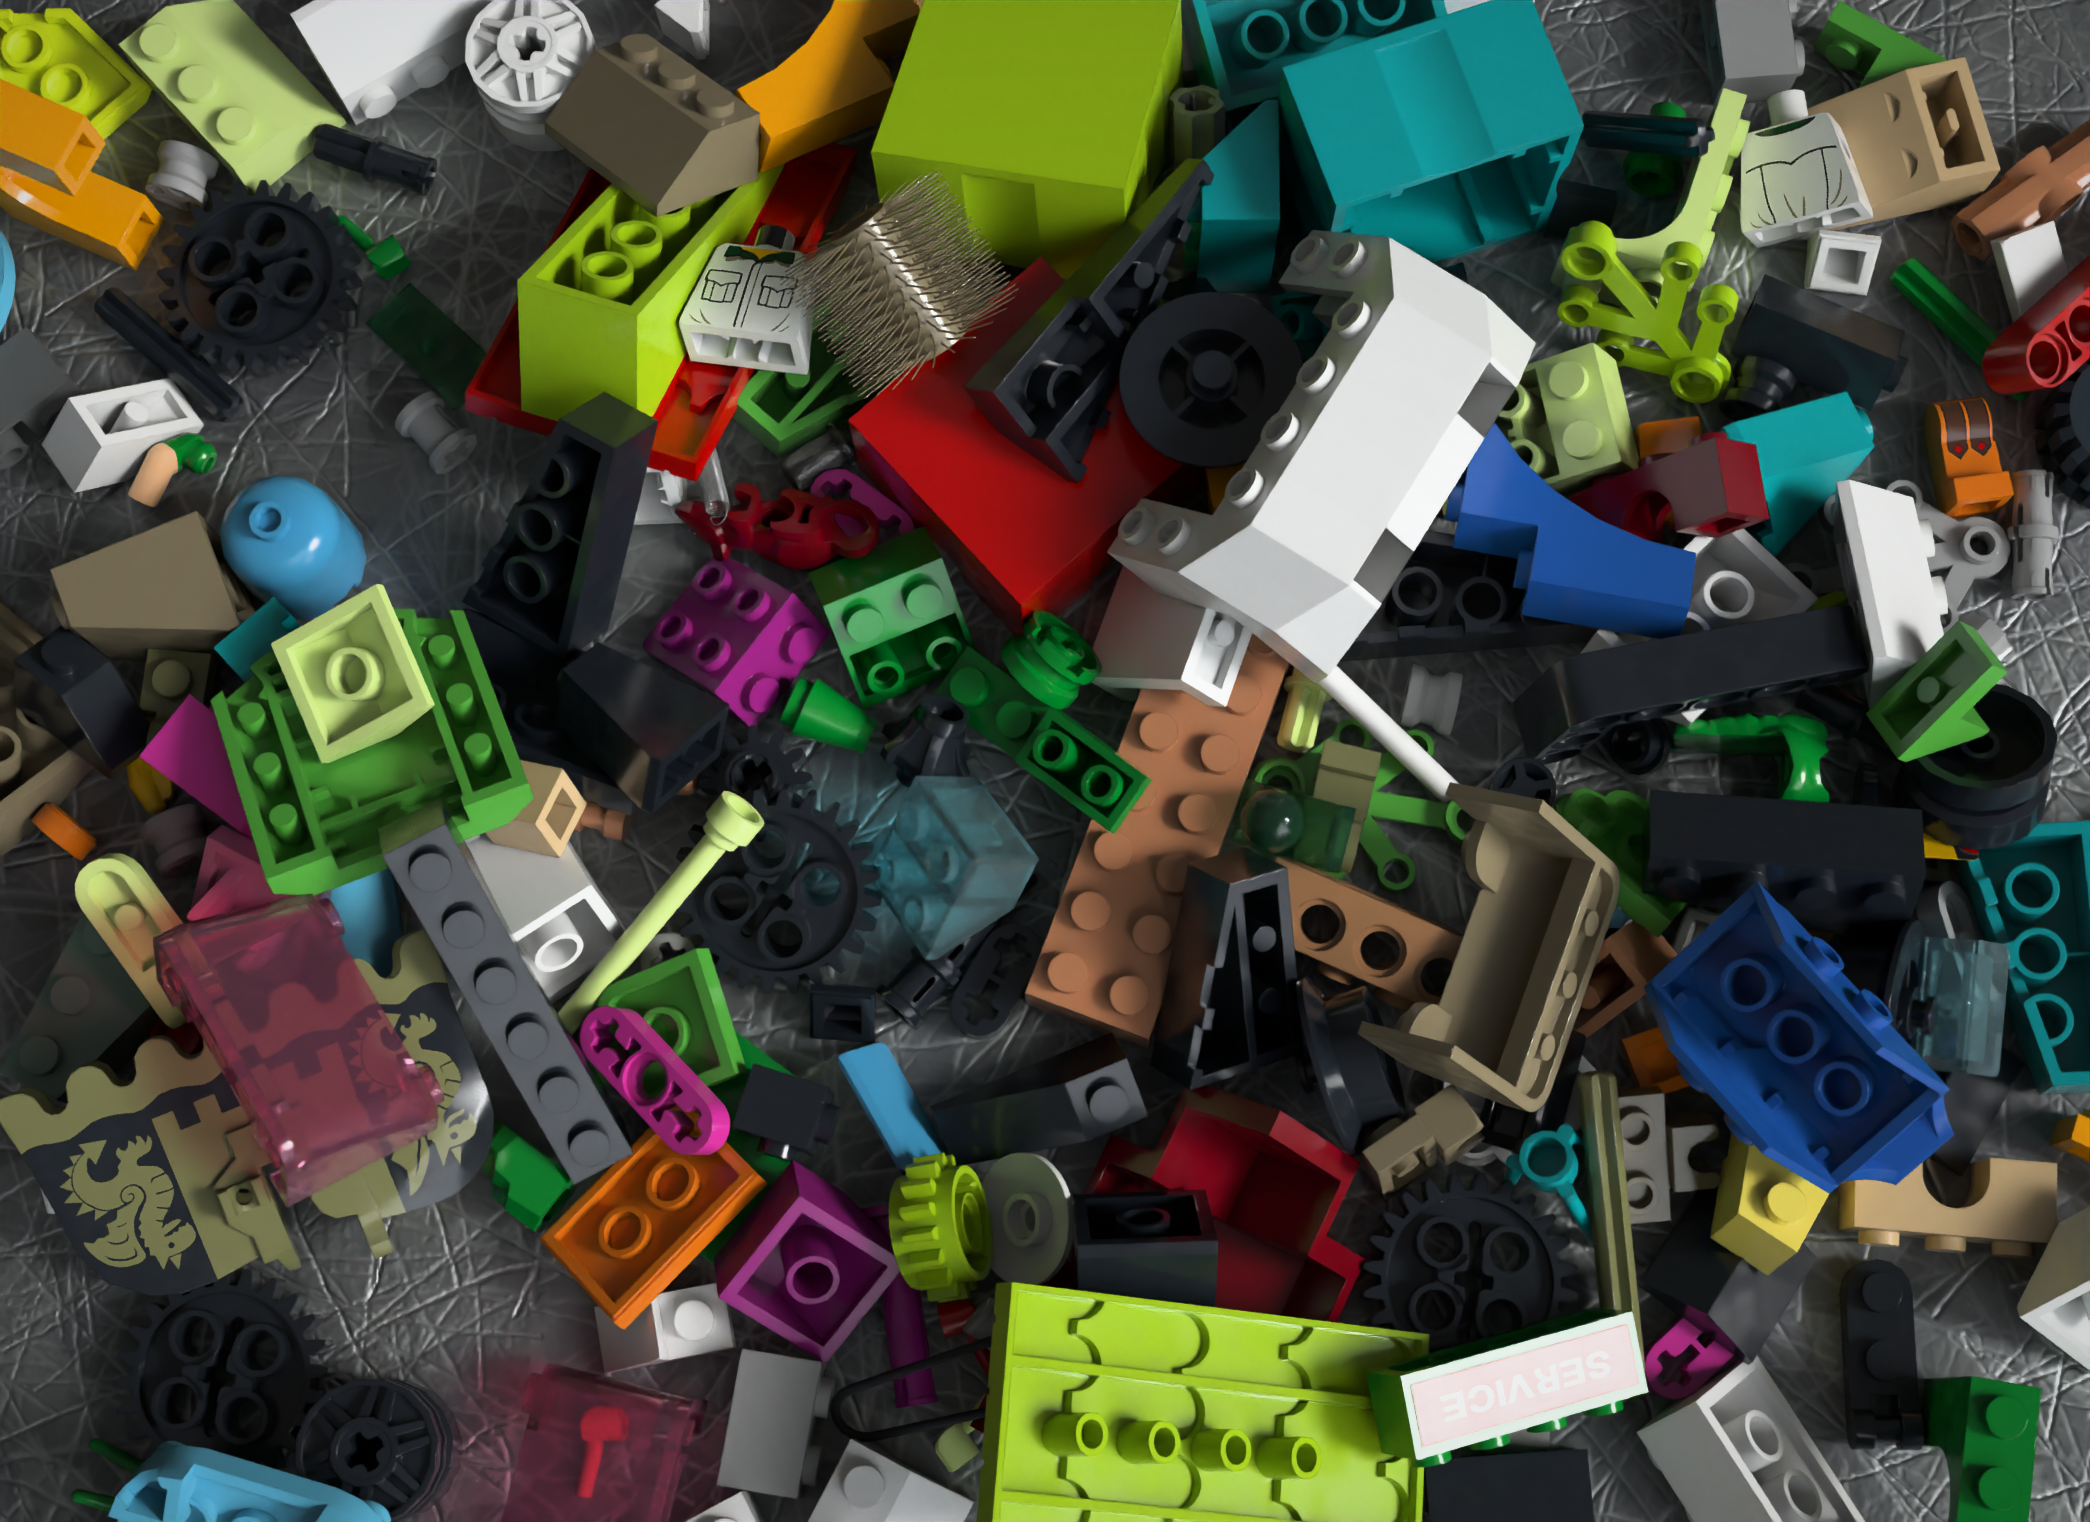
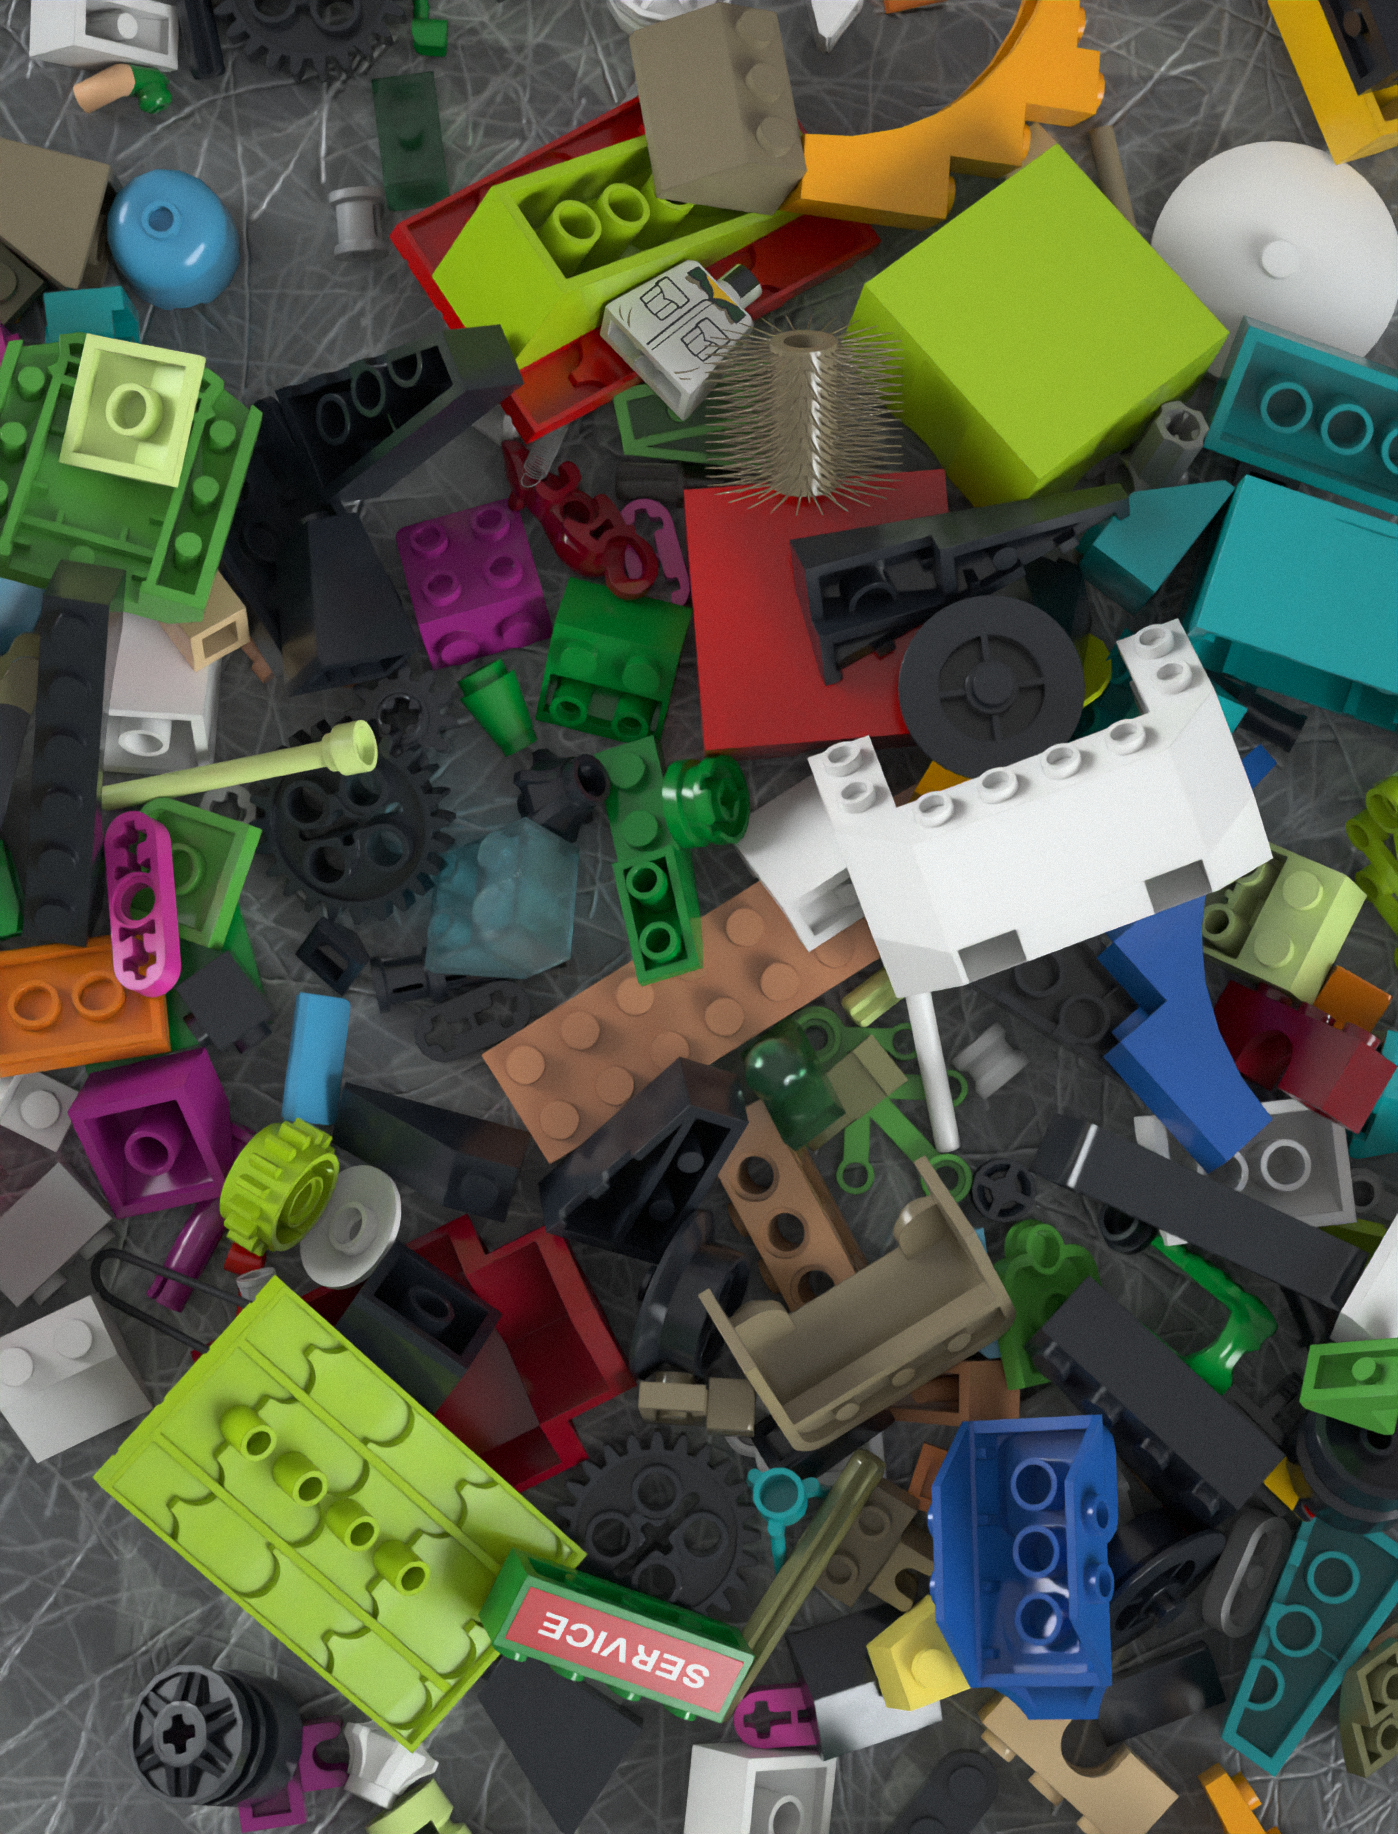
camera: 30 degrees right, 10 degrees up
yellowish green hand [935,1391,987,1472] -> none
clear light blue slope [1915,937,2010,1077] -> none

